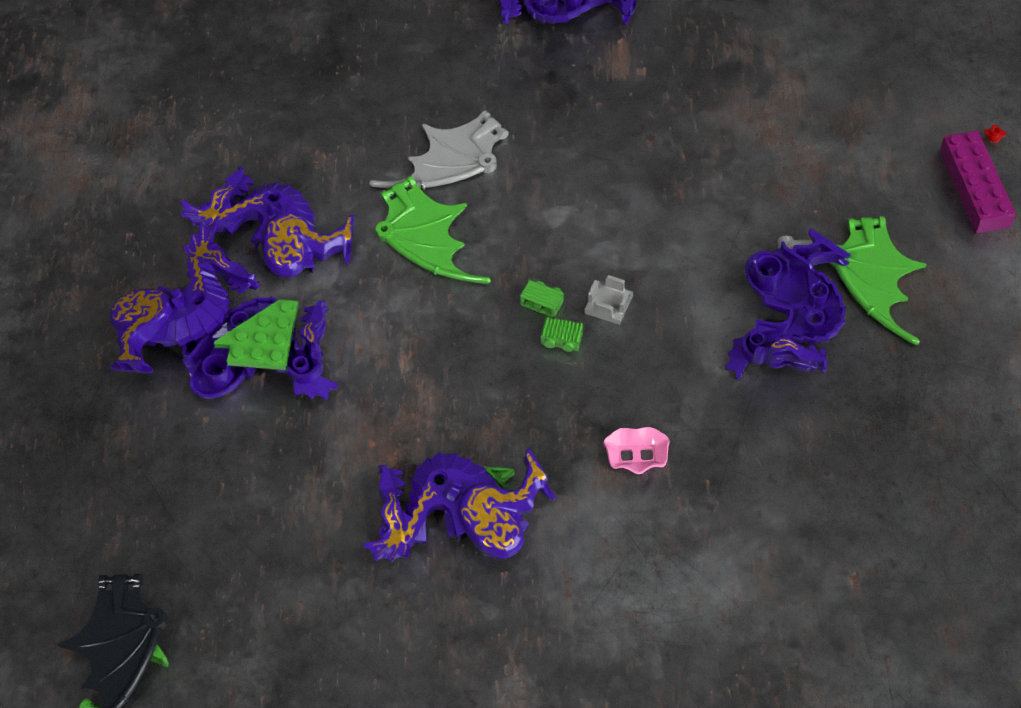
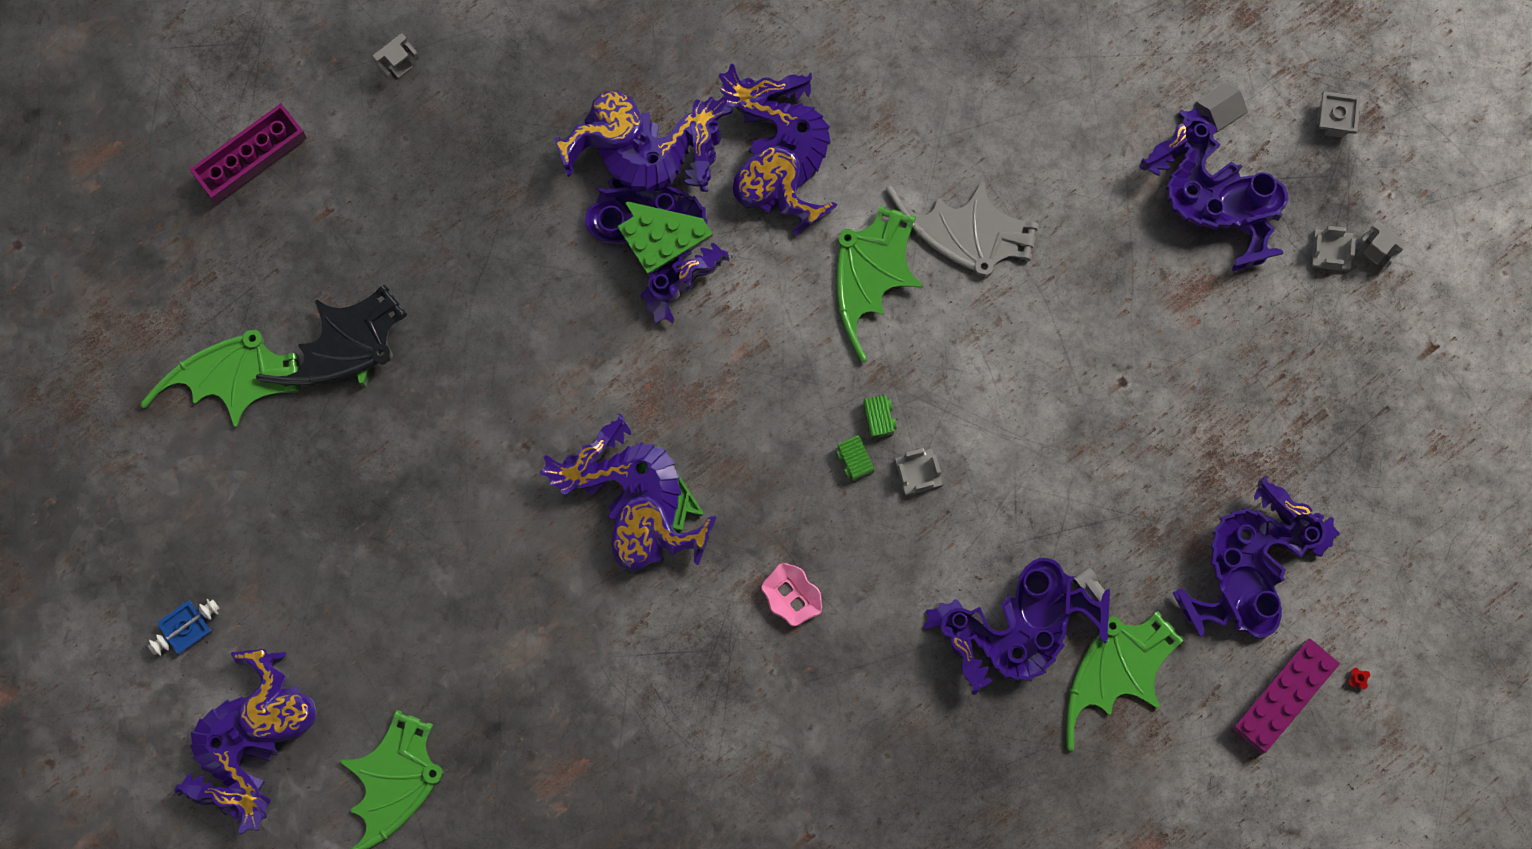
camera: 50 degrees right, 20 degrees up
none -> dark purple animal [1173,476,1340,638]

